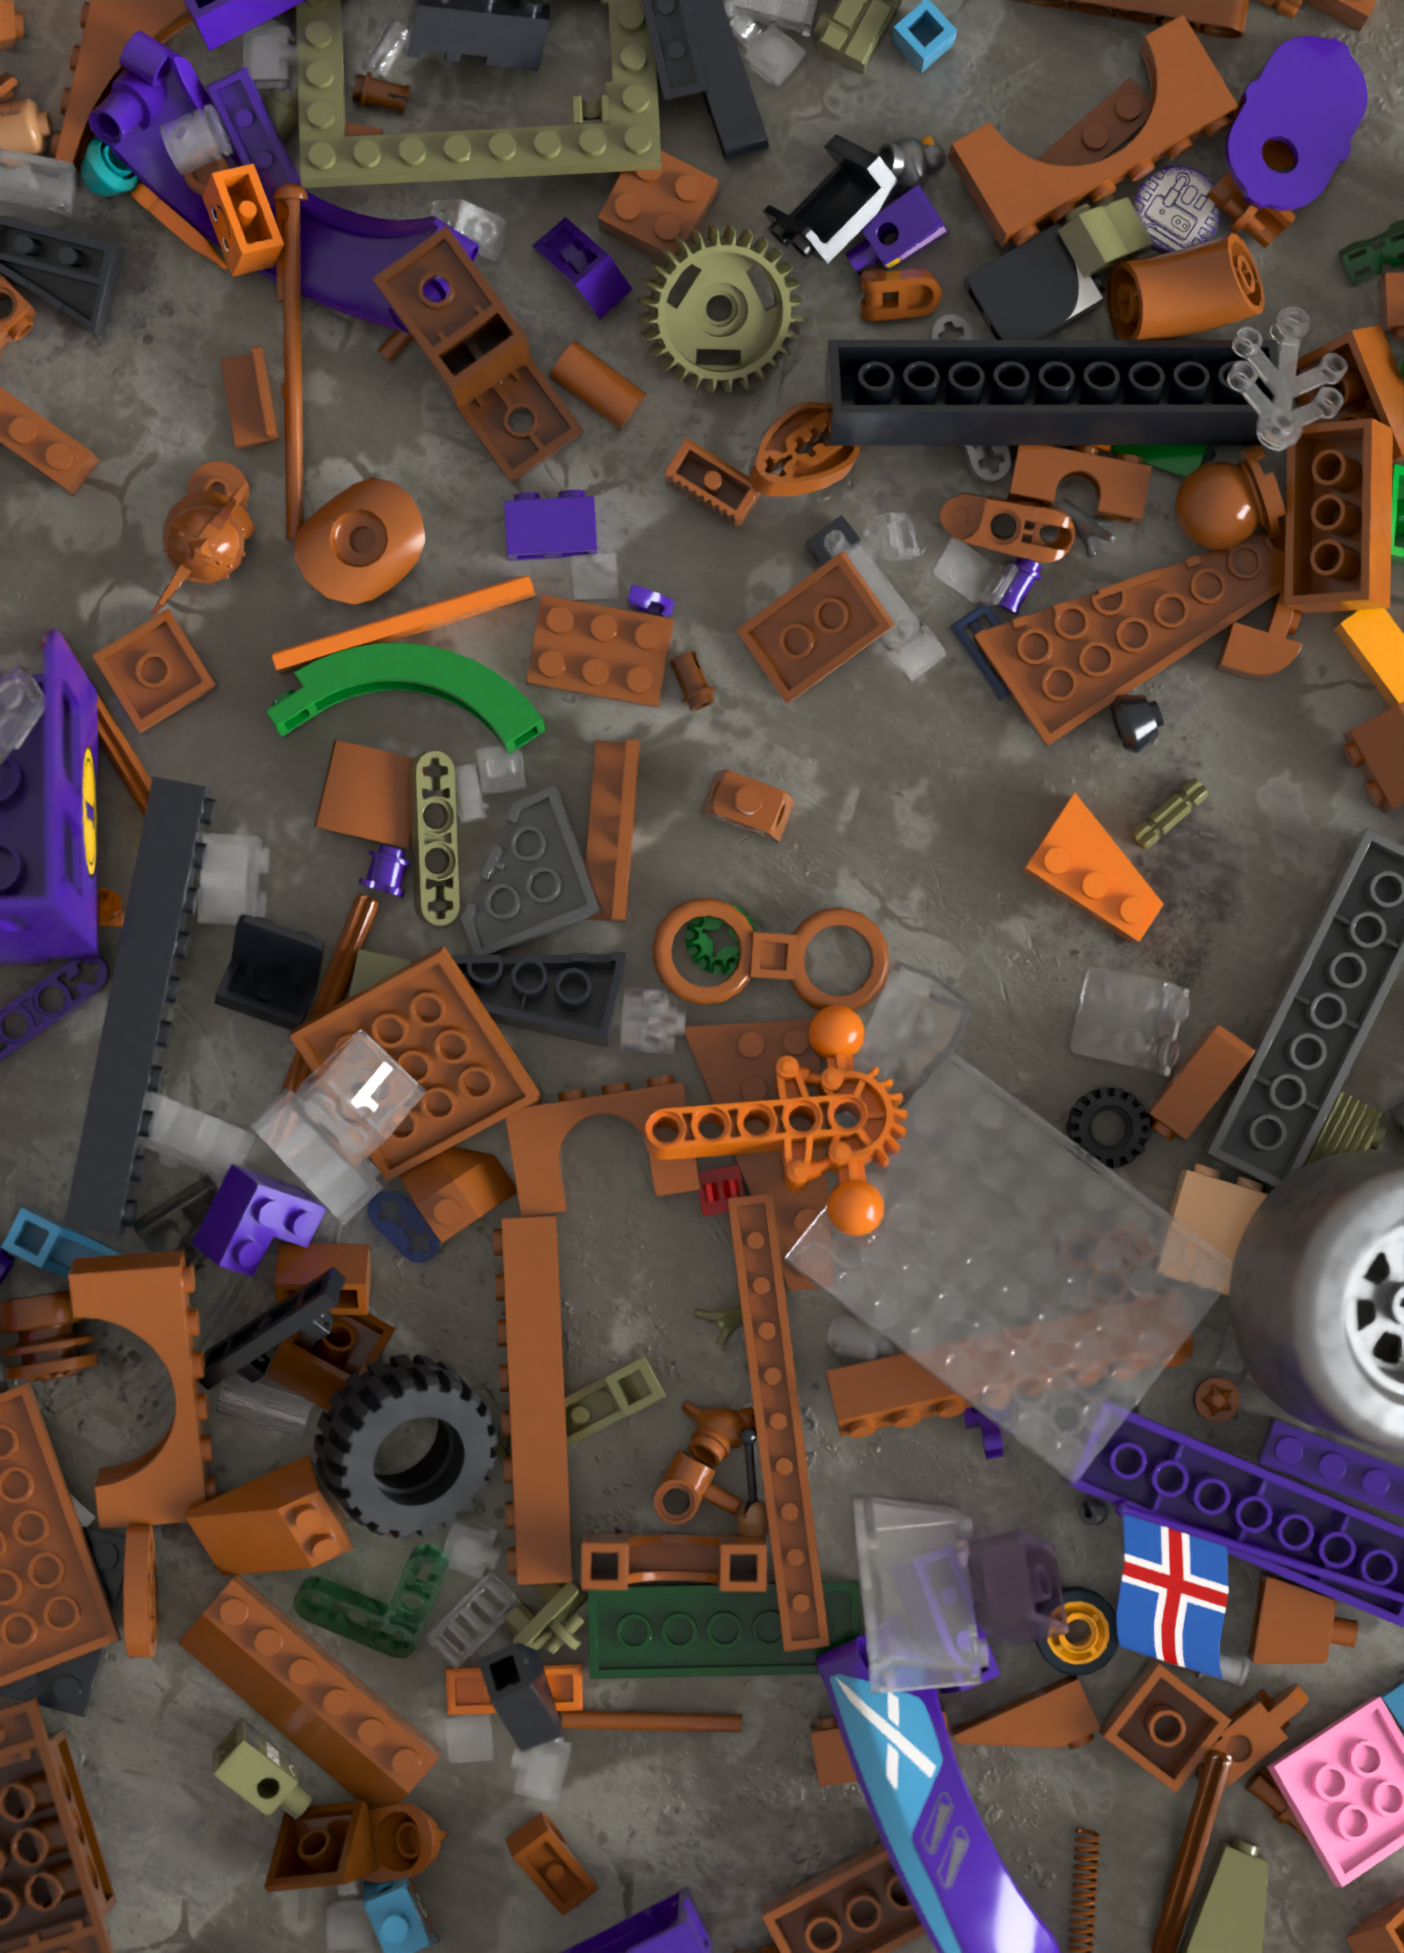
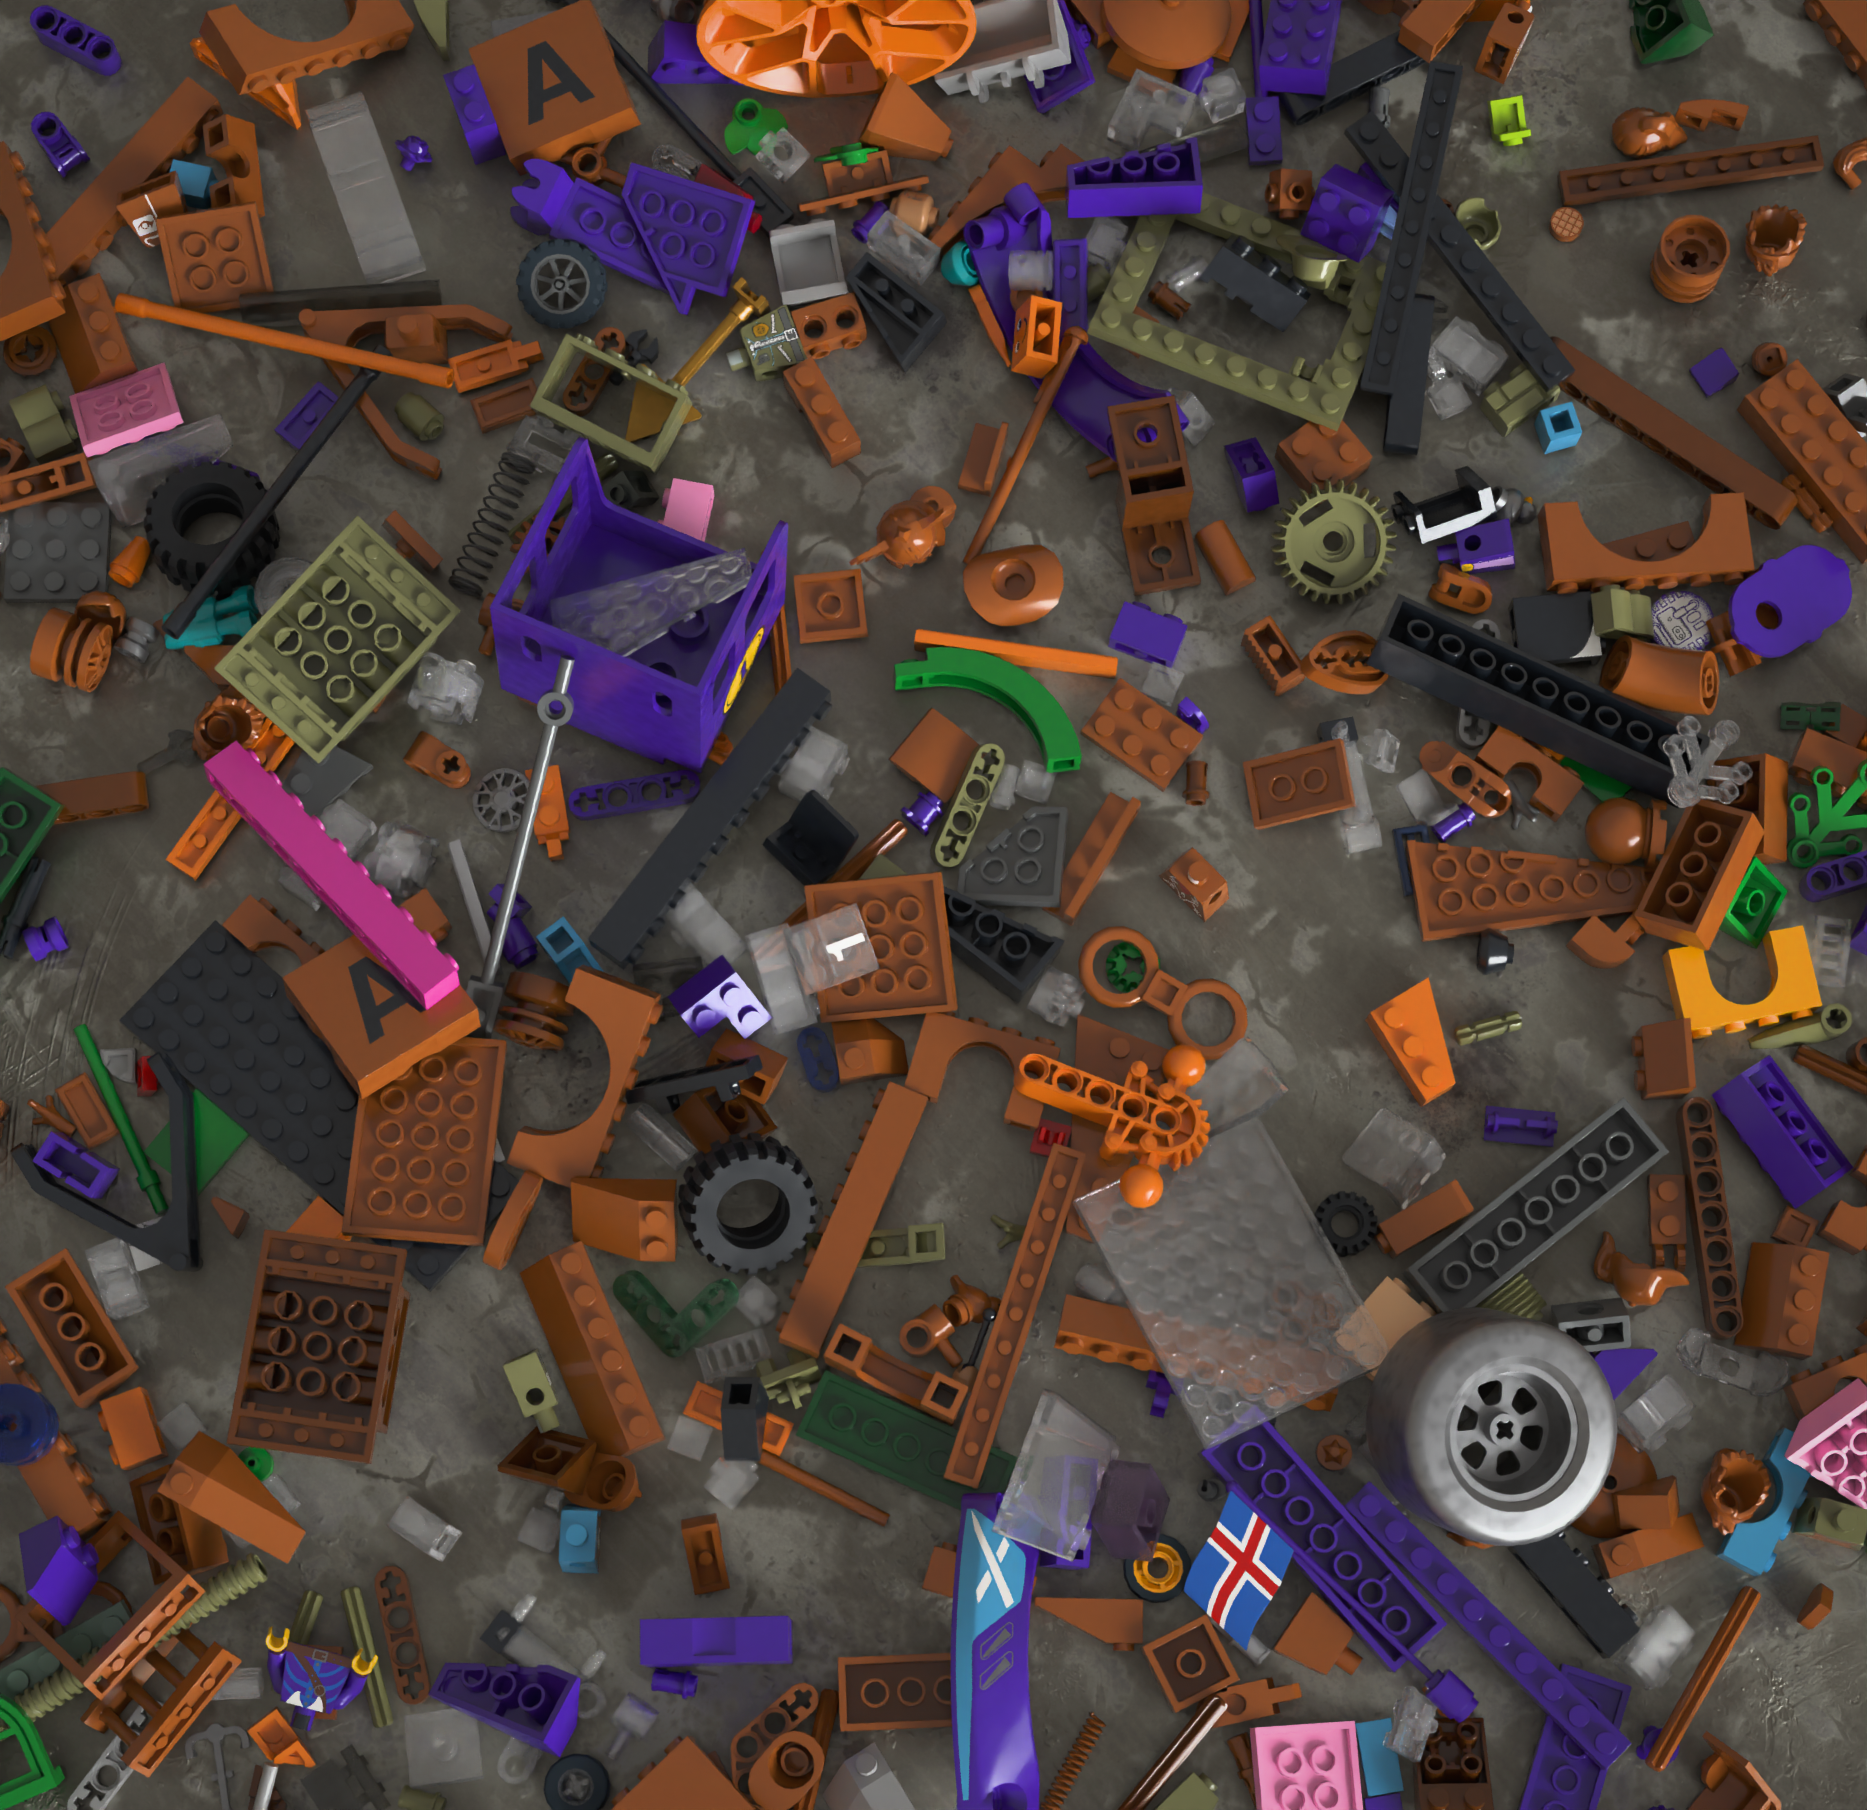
camera: 25 degrees right, 10 degrees down
none -> dark purple hinge [1483,1106,1558,1147]

